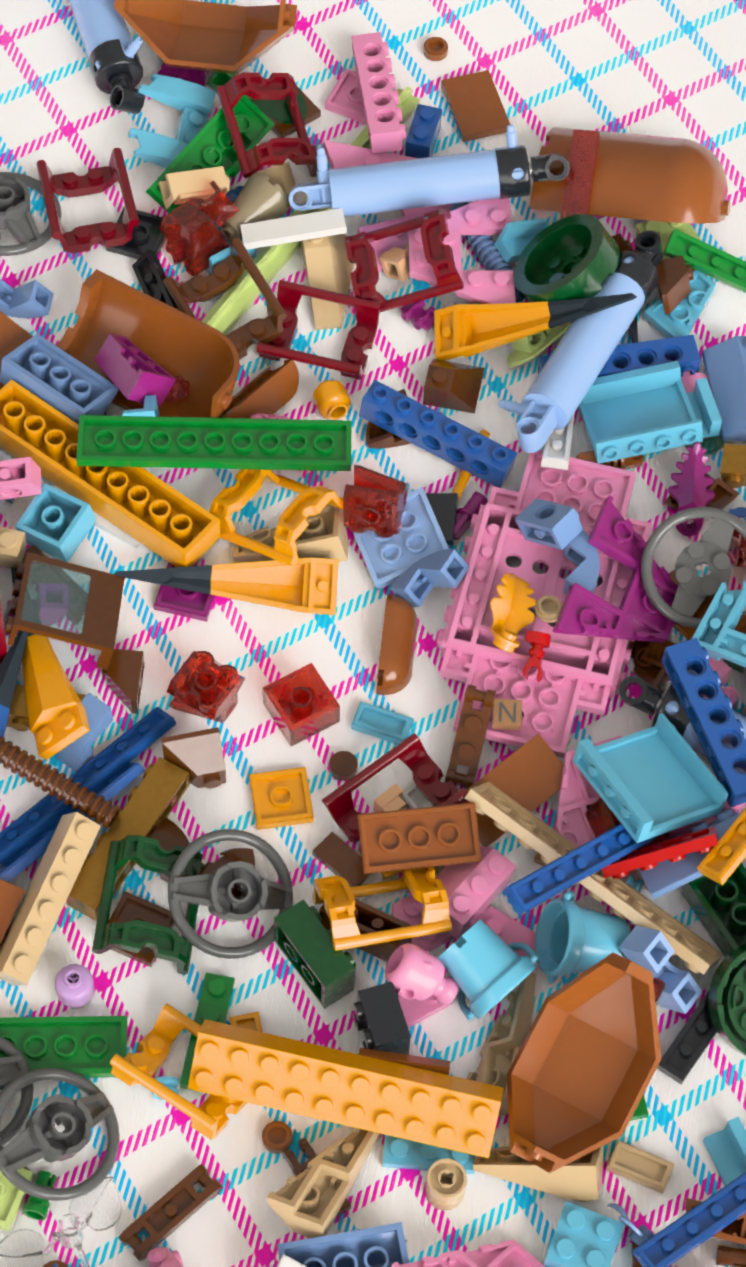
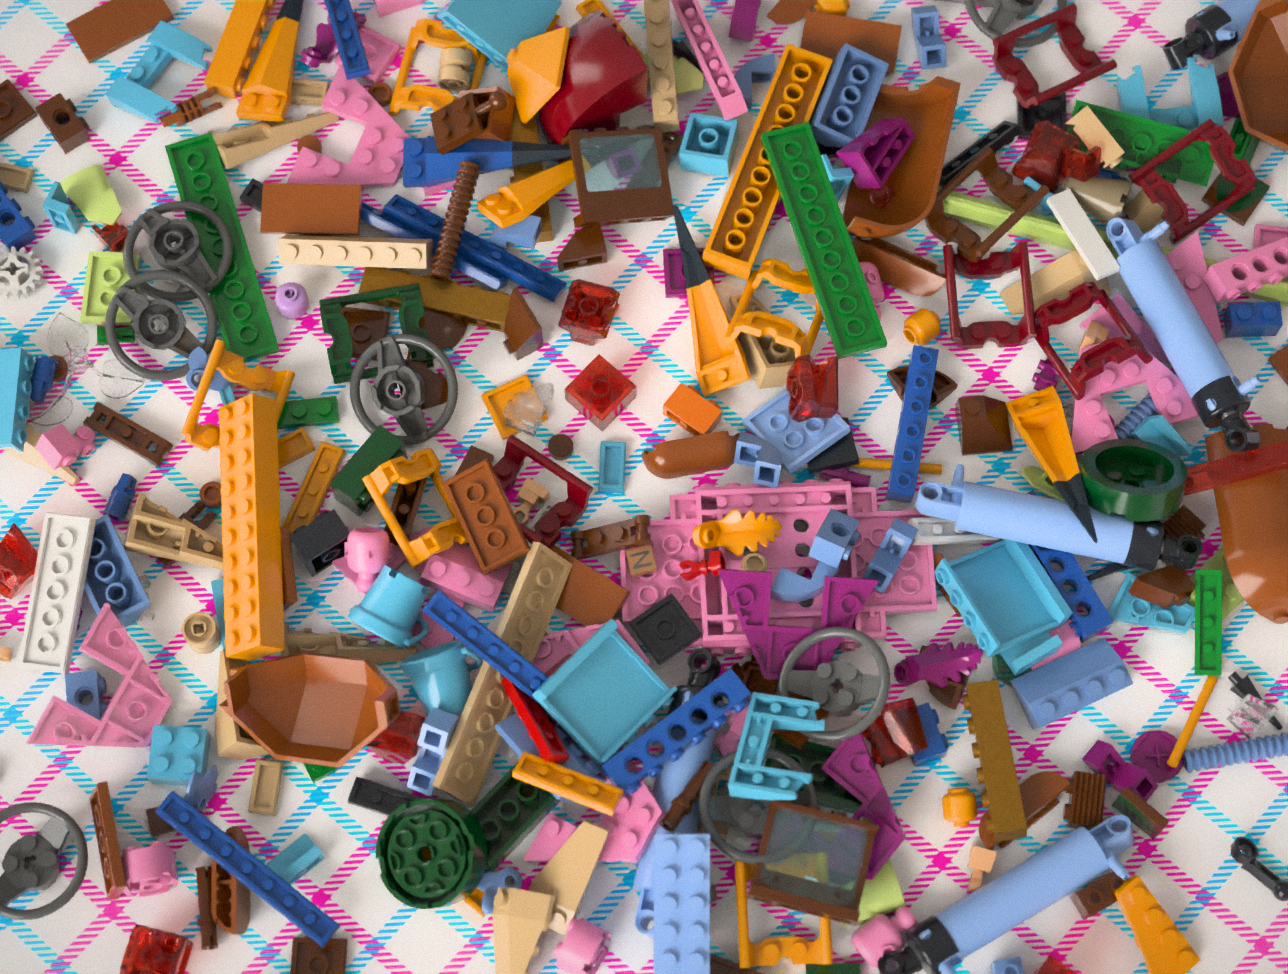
camera: 75 degrees right, 10 degrees up
none -> blue hinge [102,473,137,522]
none -> medium blue plate [186,346,232,391]
none -> light orange tile [282,441,346,536]
none -> clear slope [503,382,555,437]
none -> black tile [629,593,702,666]
none -> orange brick [663,382,722,436]
none -> medium blue brick [862,517,918,594]

